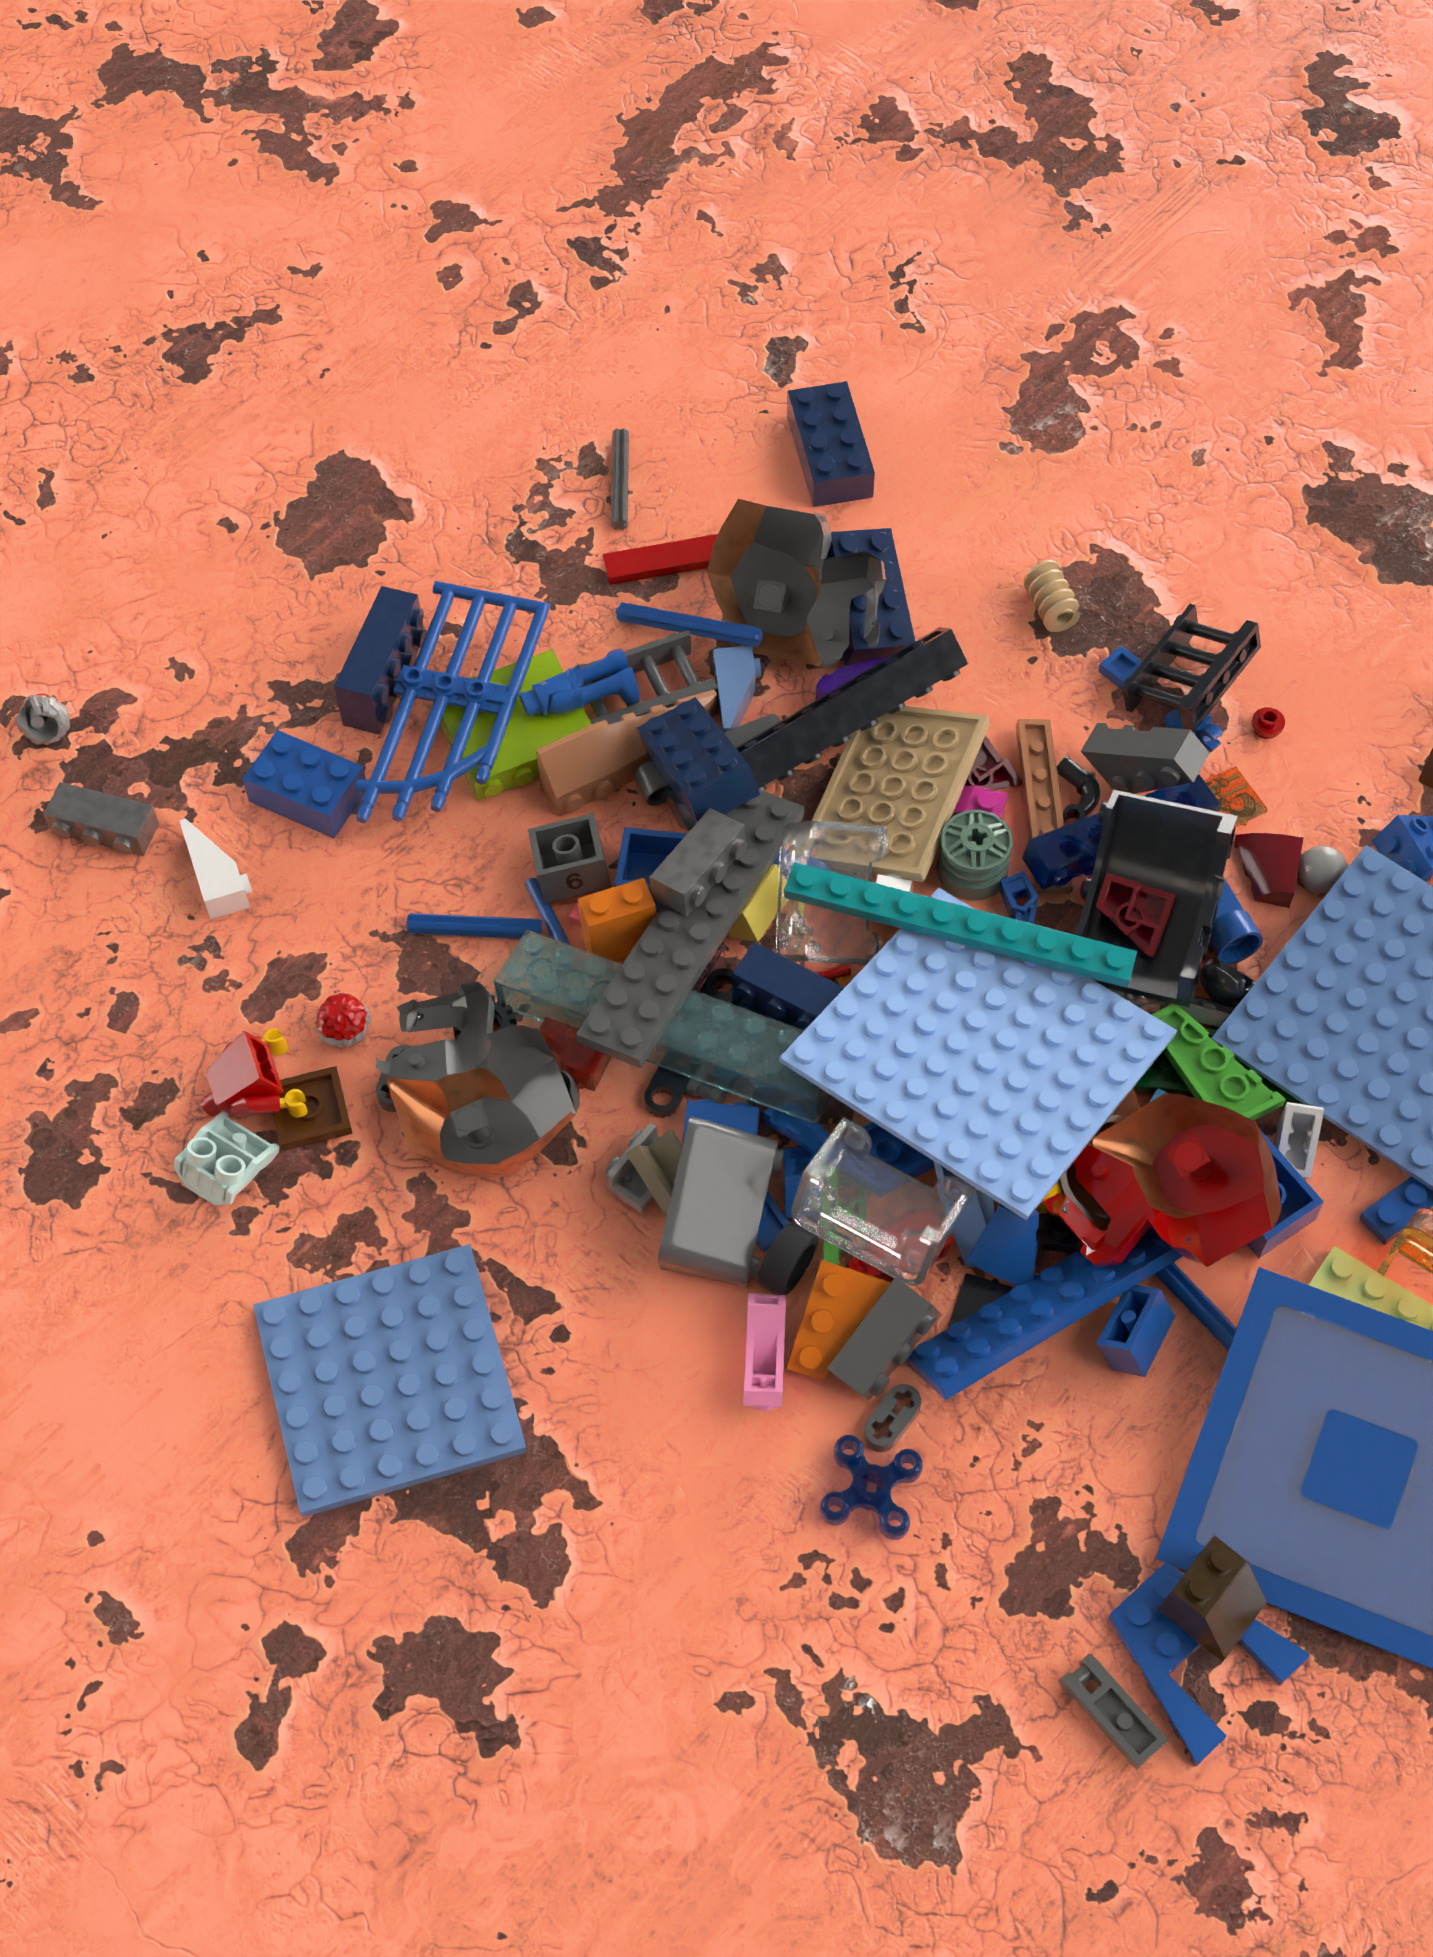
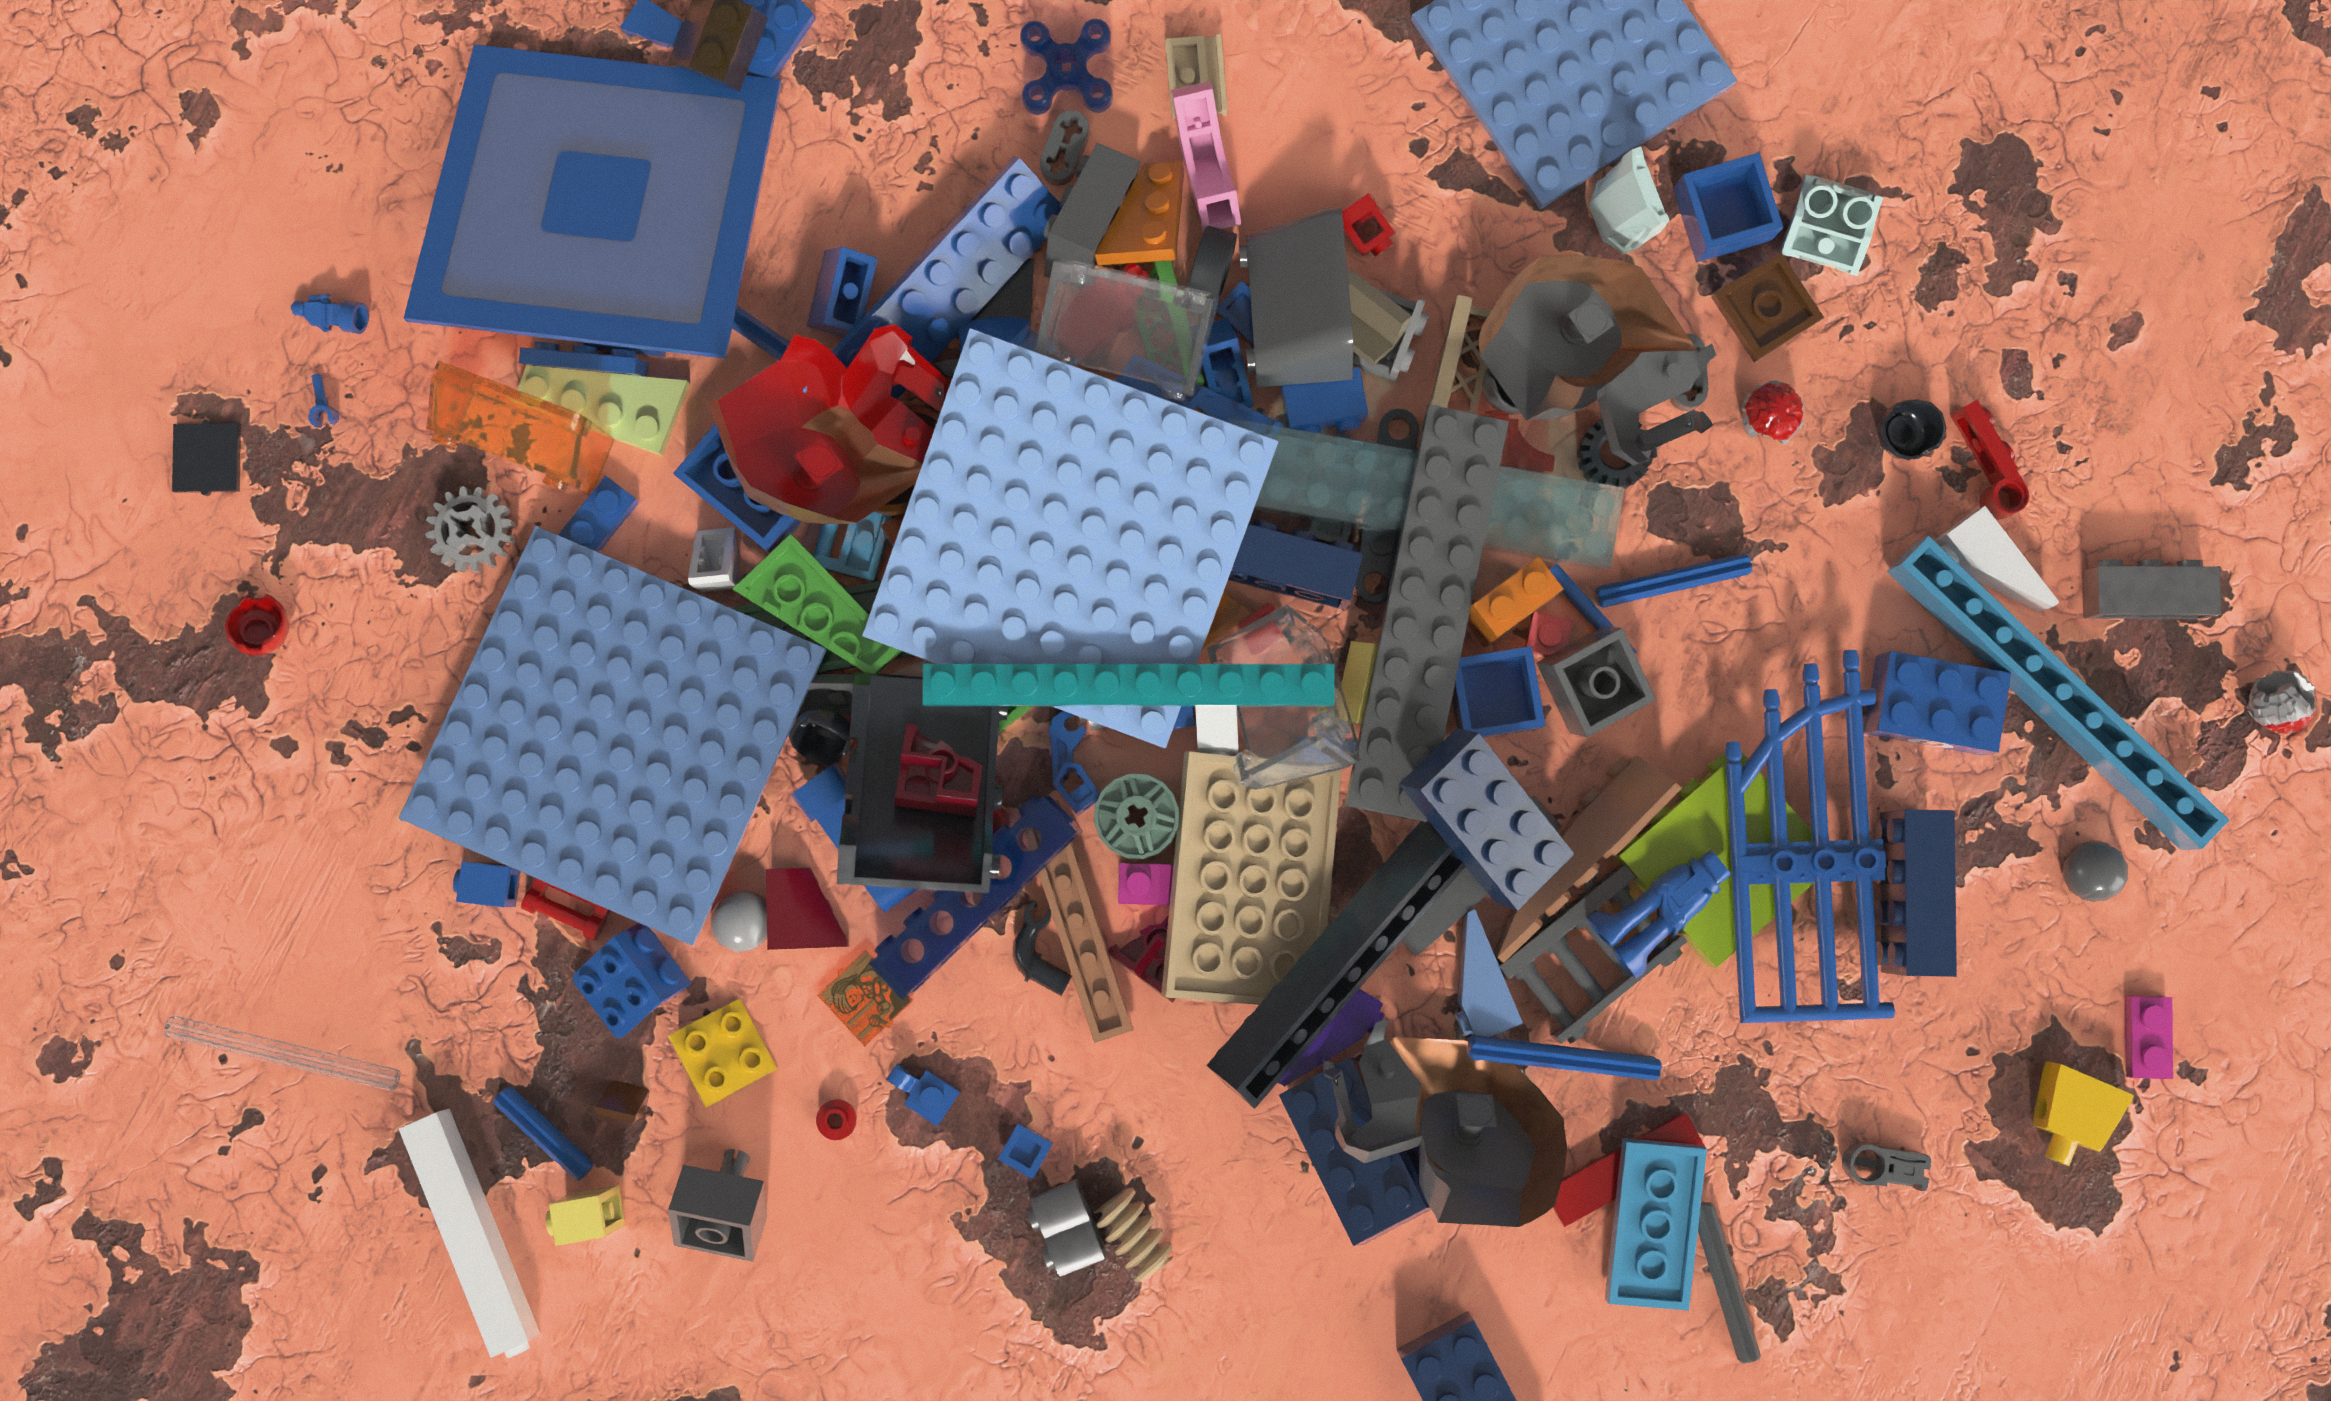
camera: 170 degrees right, 25 degrees up
red torso [200,1028,308,1119] -> none
flat silver brick [649,808,747,917] -> none
dark grey wedge [1080,723,1210,794] -> none
black fence [1122,604,1261,732] -> none
none -> yellow hinge [668,998,777,1108]
none -> dark grey brick [668,1149,767,1262]
none -> flat silver brick [1026,1178,1107,1277]
none -> tan plate [1165,34,1228,120]
none -> red brick [1342,193,1397,257]
none -> tan fence [1429,295,1492,414]
none -> light aqua slope [1589,146,1670,254]
none -> dark azure plate [1605,1138,1707,1311]
none -> blue piece [1673,153,1783,263]
none -> dark grey piece [1842,1142,1931,1191]
none -> black hair [1877,399,1947,460]
none -> dark azure brick [1886,536,2230,850]
none -> red plate [1950,400,2030,520]
none -> yellow torso [2032,1061,2134,1166]
none -> dark grey hair [2062,841,2128,902]
none -> dark pink plate [2125,996,2173,1079]

